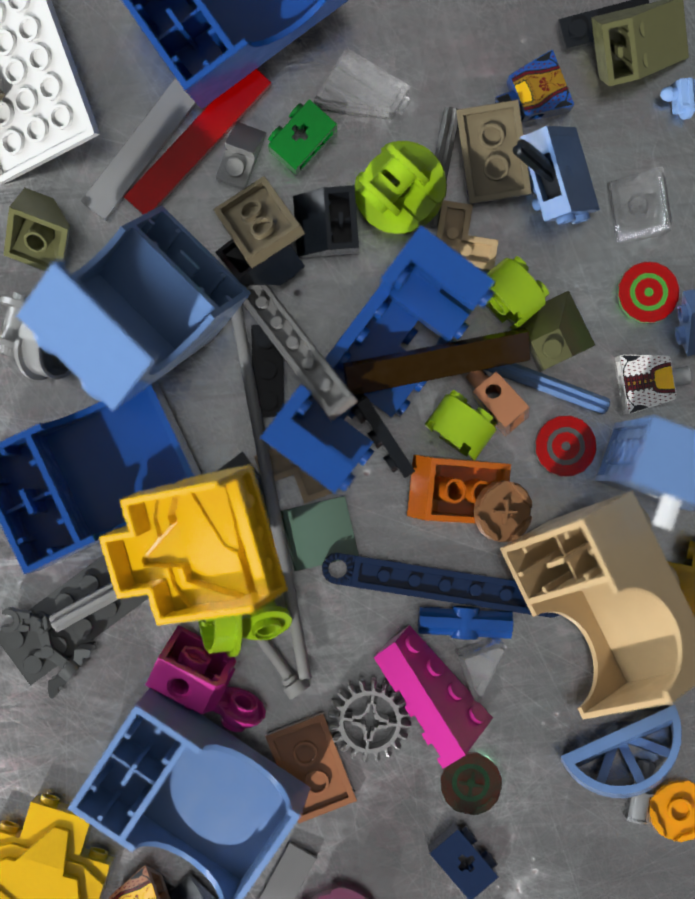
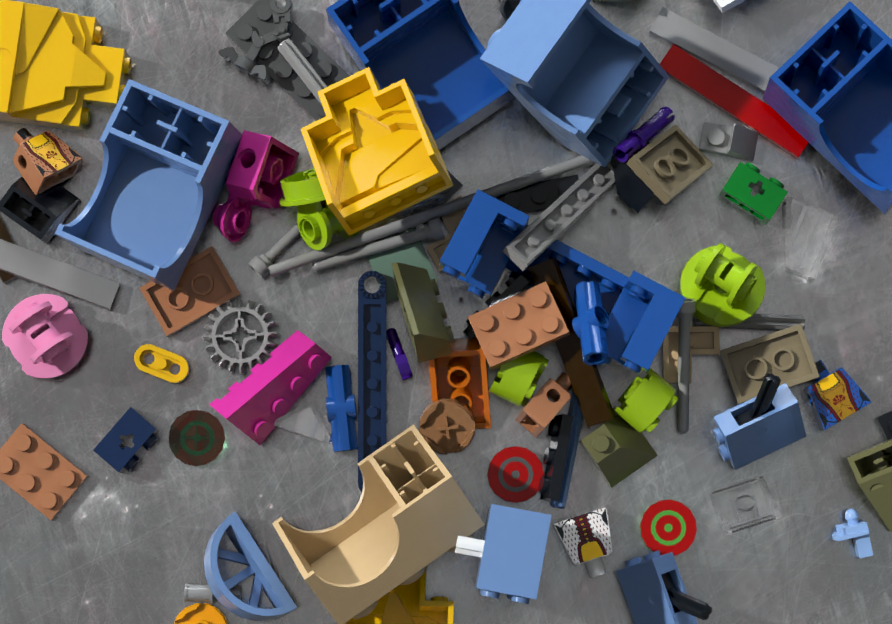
camera: 85 degrees right, 5 degrees down
black slope [293,185,359,258] -> none
none -> yellow plate [134,344,190,383]
none -> light grey piece [312,217,445,271]
none -> dark purple bar [386,328,413,380]
none -> olive slope [392,262,455,363]
none -> nougat plate [468,281,570,370]
none -> black plate [539,414,573,501]
none -> blue piece [572,281,611,366]
none -> dark purple pin [613,106,675,162]
none -> light grey piece [676,298,696,434]

